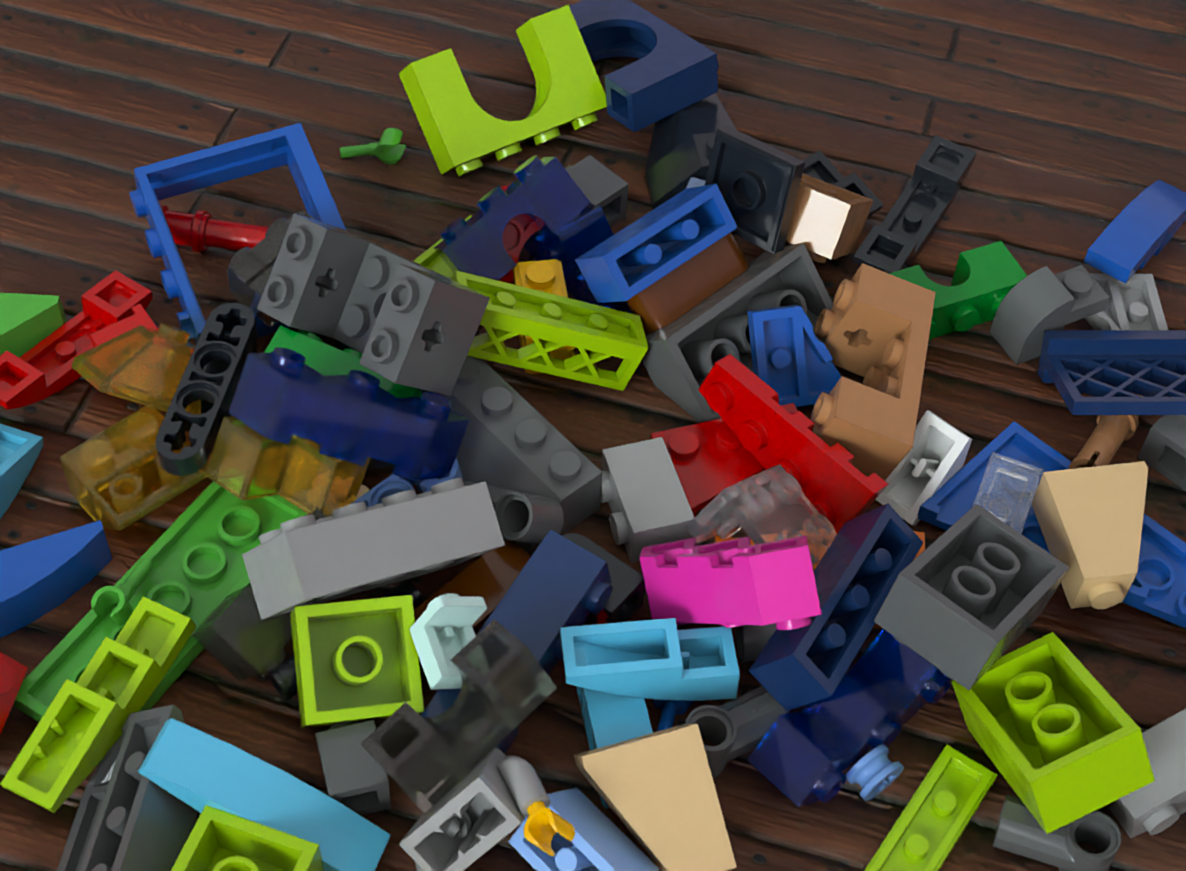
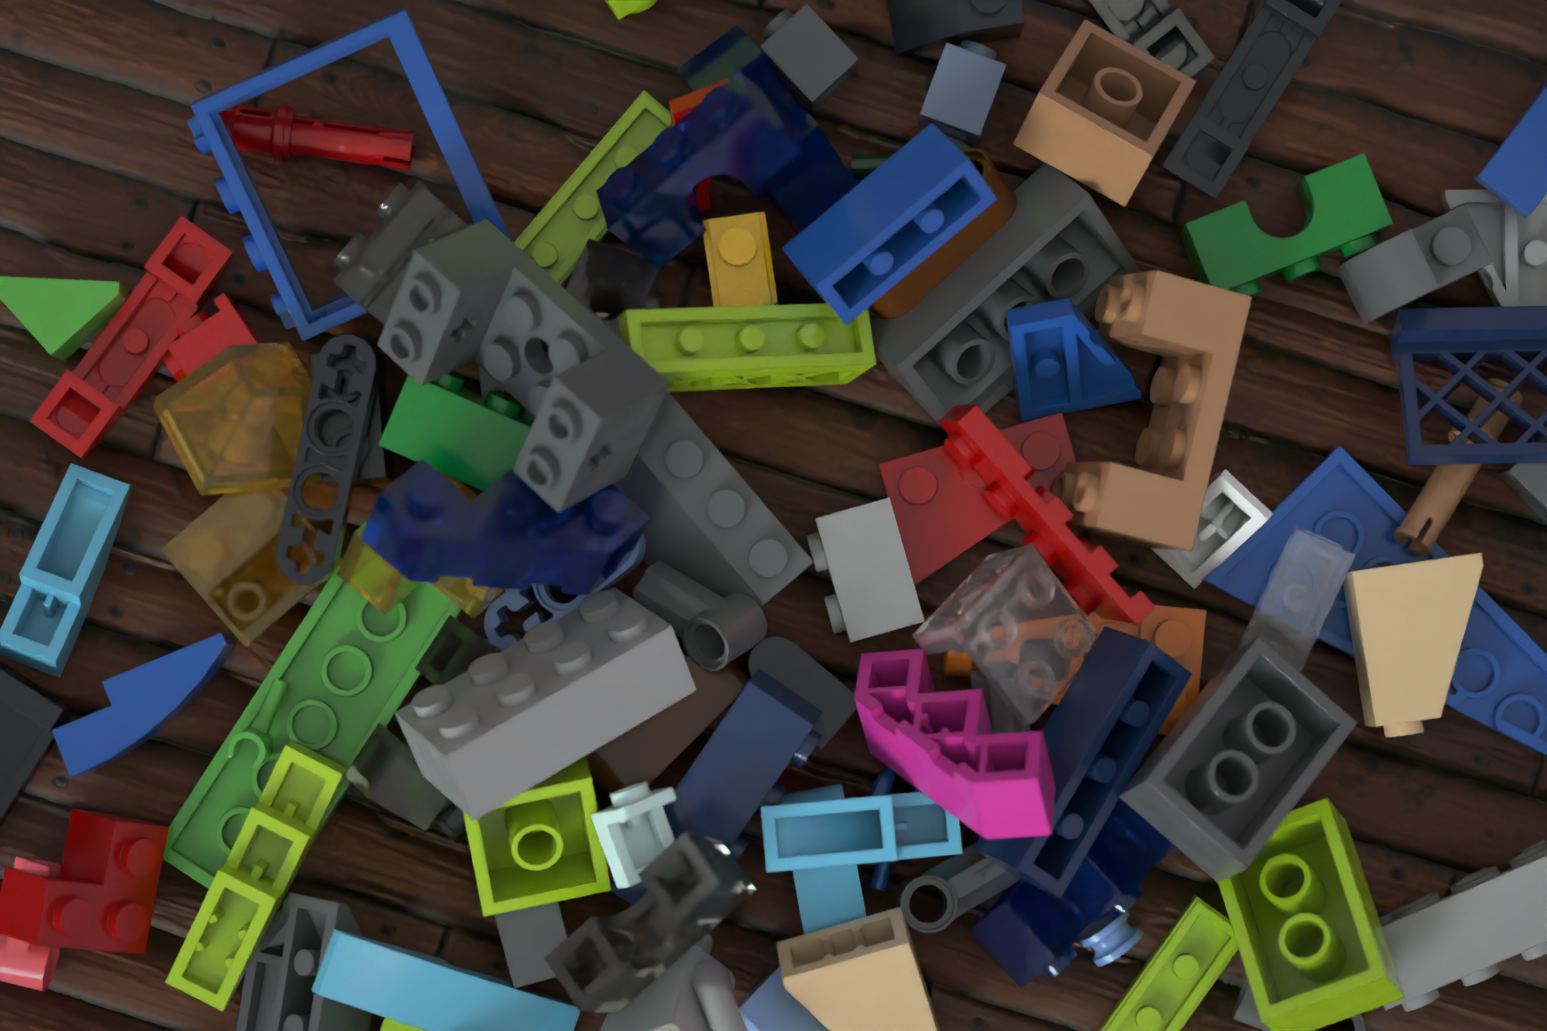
camera: 10 degrees right, 35 degrees up
black plate [705,126,805,254] -> none

